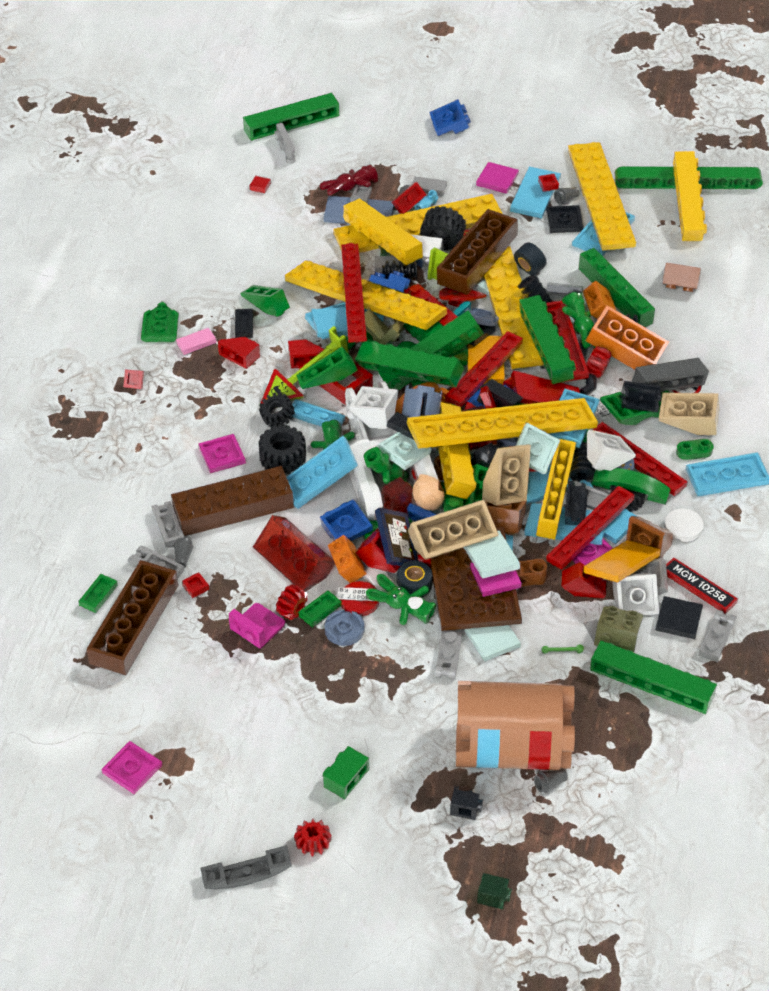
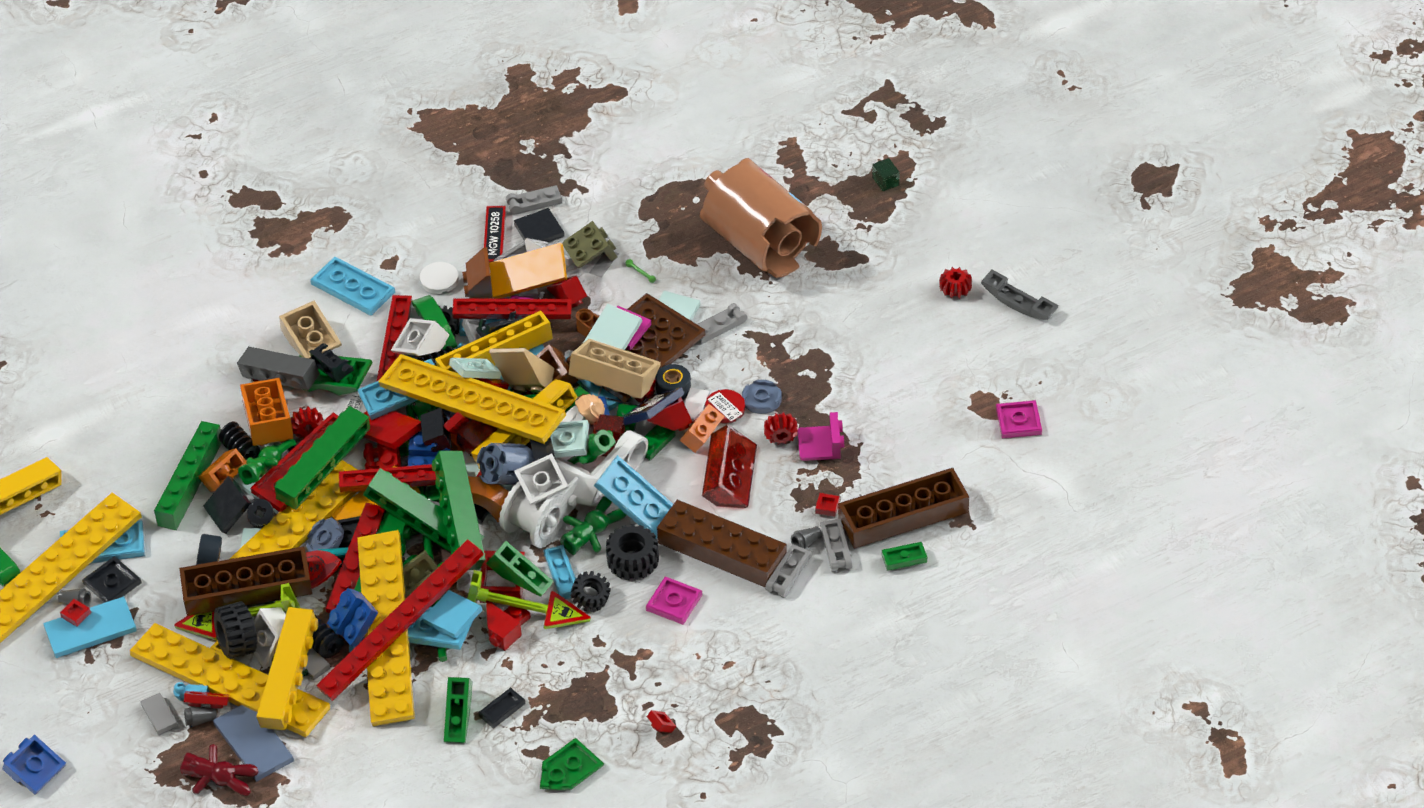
camera: 130 degrees left, 0 degrees up
bright pink tile [176,328,216,355] -> none
red slope [218,337,260,369] -> none
green plate [298,590,342,627] -> none
blue plate [320,499,373,541] -> none
green brick [322,746,369,800] -> none
light grey tile [351,186,372,204] -> none
green animal [366,574,436,625] -> none
black brick [450,785,484,820] -> none
dark pink tile [476,162,519,194] -> none
green brick [590,640,717,714] -> none
slope [662,262,701,292] -> none
green plate [676,439,714,460] -> none

